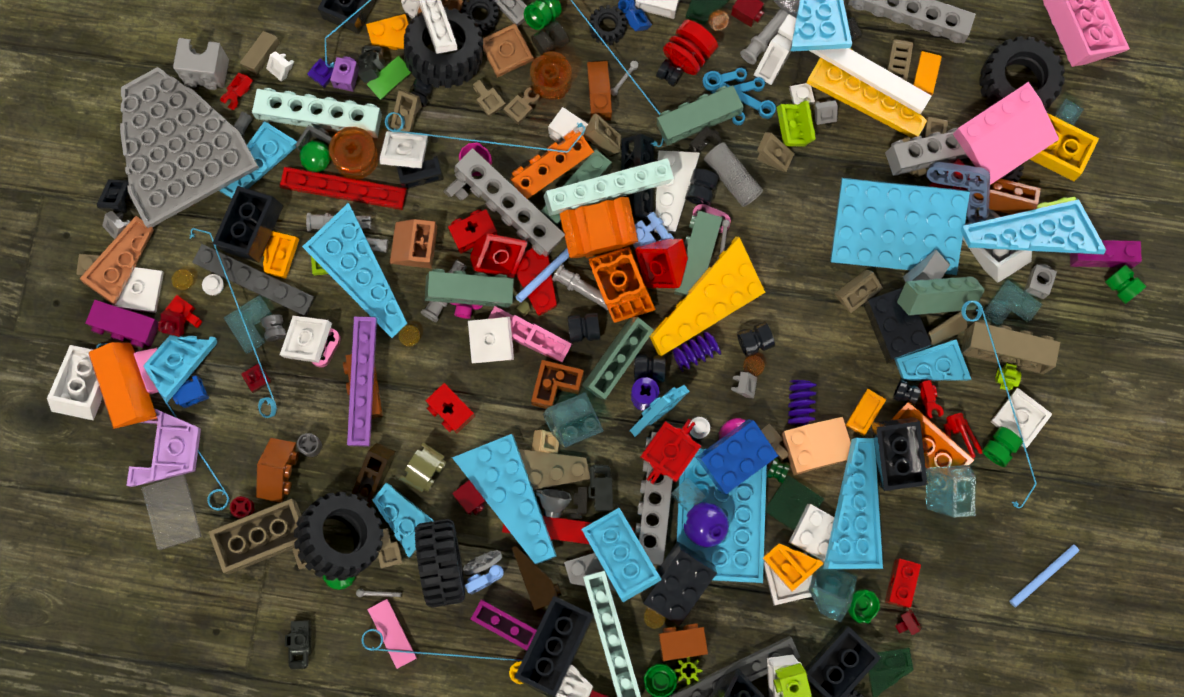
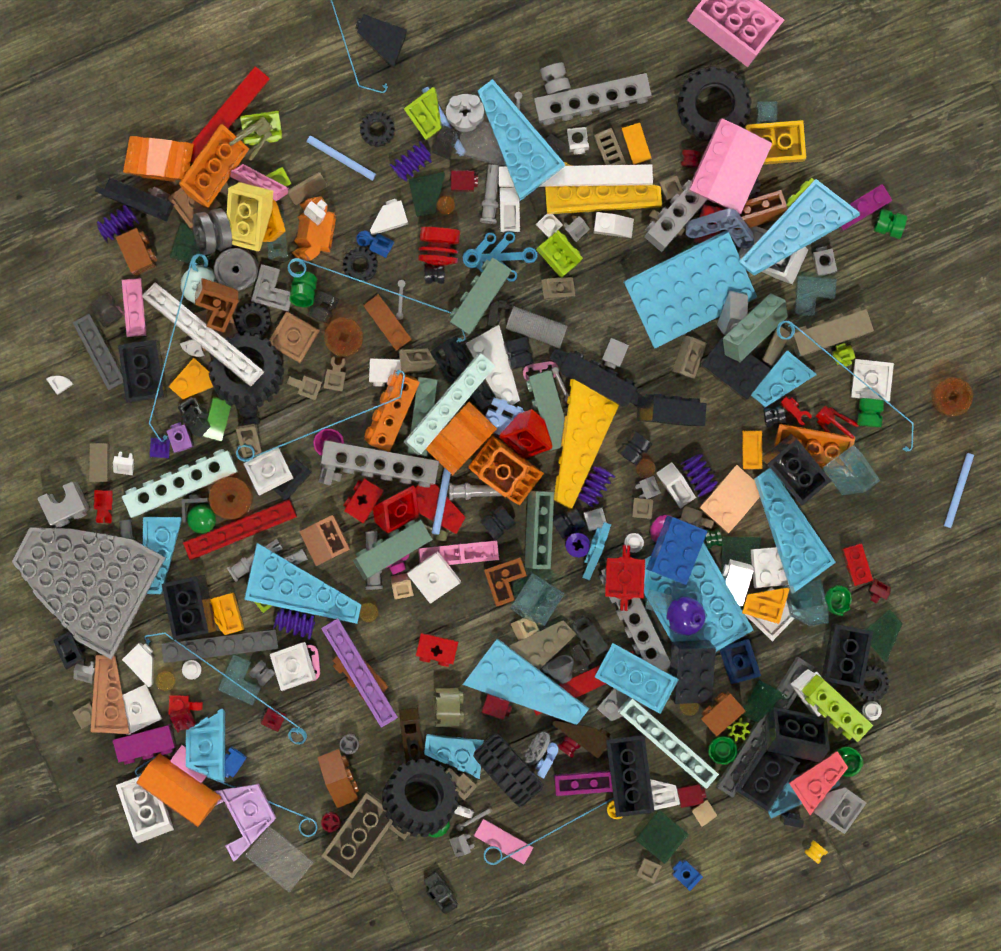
camera: 30 degrees left, 10 degrees up
none -> white slope [122,643,154,687]
none -> dark purple piece [273,608,315,640]
none -> tan slope [391,573,414,599]
none -> light grey tile [449,834,475,857]
none -> white tile [455,805,474,818]
none -> black hinge [550,348,645,407]
none -> dark red wheel [558,735,581,758]
none -> white bracket [567,127,589,154]
none -> white tile [584,508,607,531]
none -> white slope [594,212,634,238]
none -> light grey brick [602,338,629,369]
none -> dark tan plate [632,498,653,519]
none -> black brick [636,394,707,426]
none -> white slope [656,462,696,509]
none -> dark red wheel [681,150,701,168]
none -> dark blue slope [720,638,761,684]
none -> white slope [722,559,753,606]
none -> clear green wing [742,680,788,723]
none -> clear orange brick [932,377,973,417]

